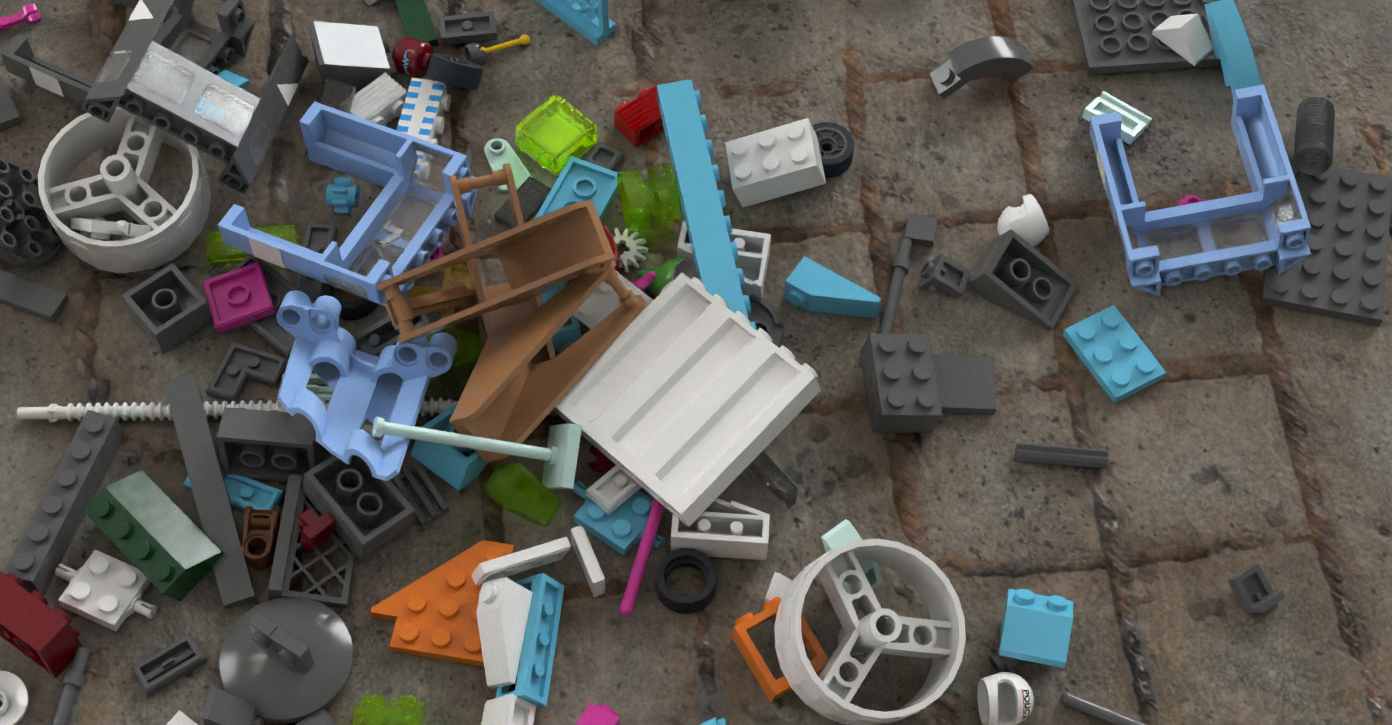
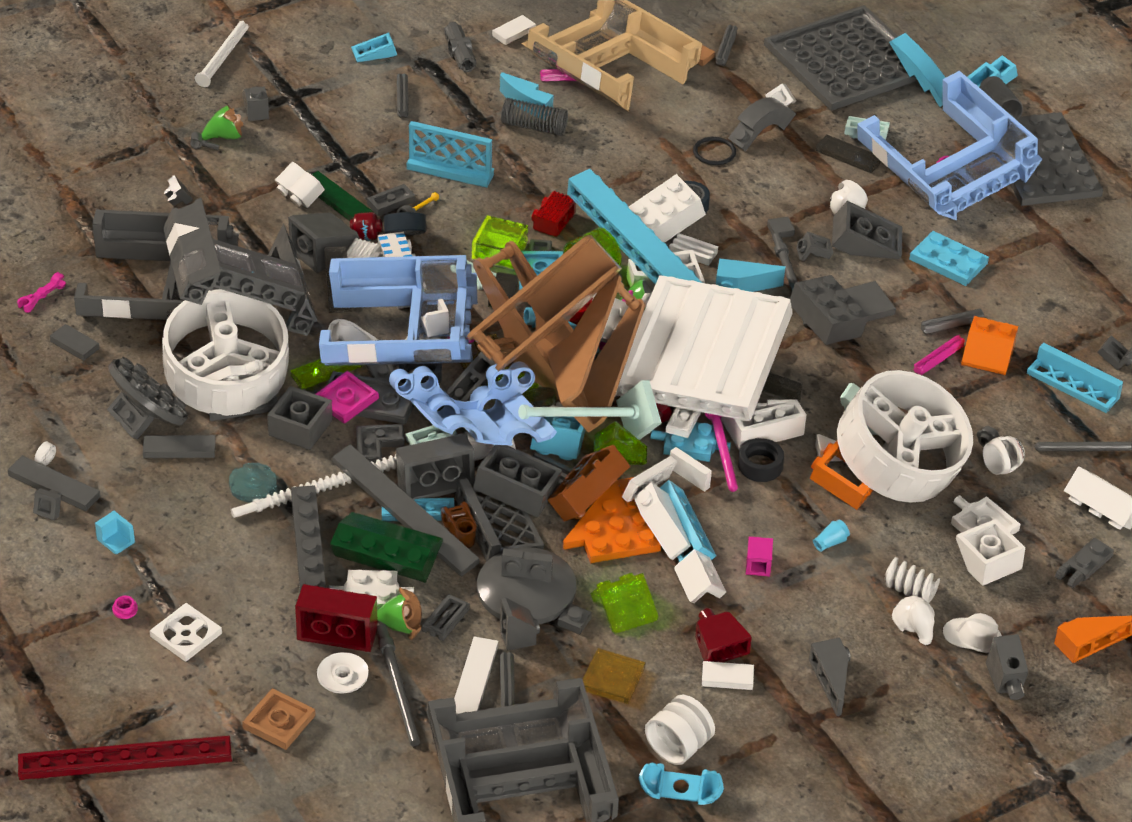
camera: 25 degrees left, 15 degrees down
dark red tile [298,508,335,553] -> none
medium azure gear [326,177,360,213] -> none
medium azure slope [999,588,1073,668] -> none
white slope [1152,14,1213,66] -> none
none -> clear light blue tile [229,463,277,502]
none -> white piece [328,319,378,342]
none -> hat [377,587,422,640]
none -> white panel [420,299,449,337]
none -> dark orange wedge [547,444,631,522]
none -> white tile [669,233,718,266]
none -> black piece [693,136,736,165]
none -> white panel [765,83,796,106]
none -> clear smoke tile [816,134,881,173]
none -> dark pink axle [913,335,965,375]
none -> orange slope [961,316,1019,375]
none -> medium azure slope [967,55,1018,87]
none -> medium azure fence [1027,343,1123,413]

